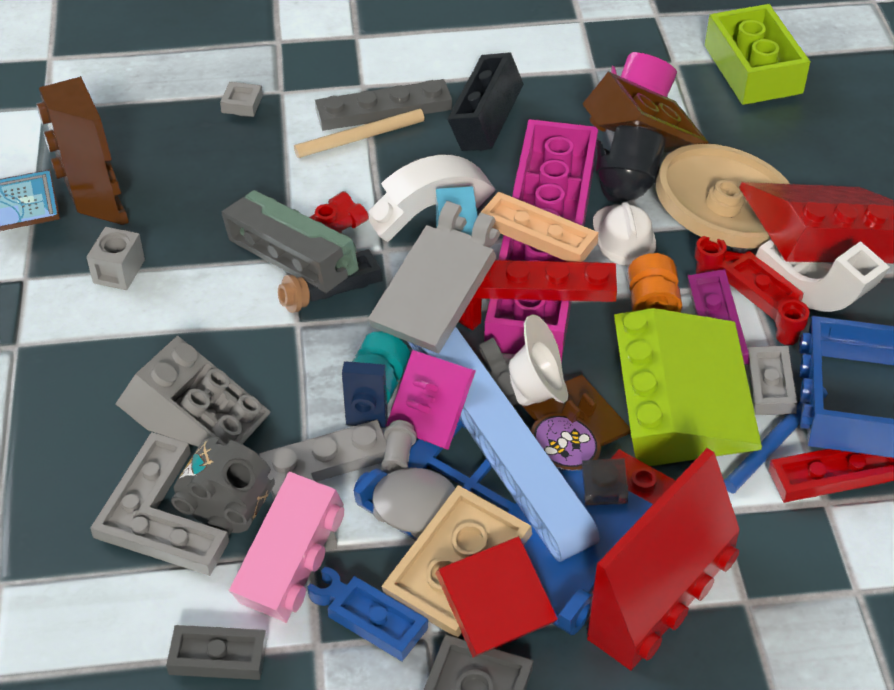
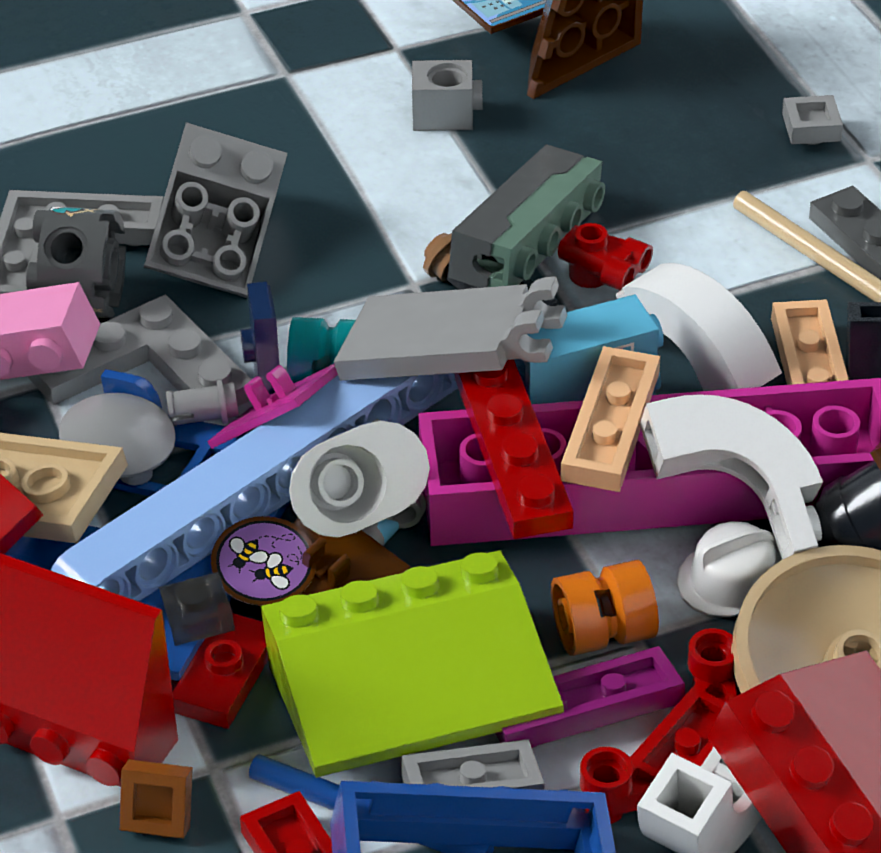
camera: 75 degrees right, 5 degrees down
none -> dark orange plate [119,759,193,839]
none -> white arch [640,395,823,560]
none -> light nougat plate [771,300,849,385]

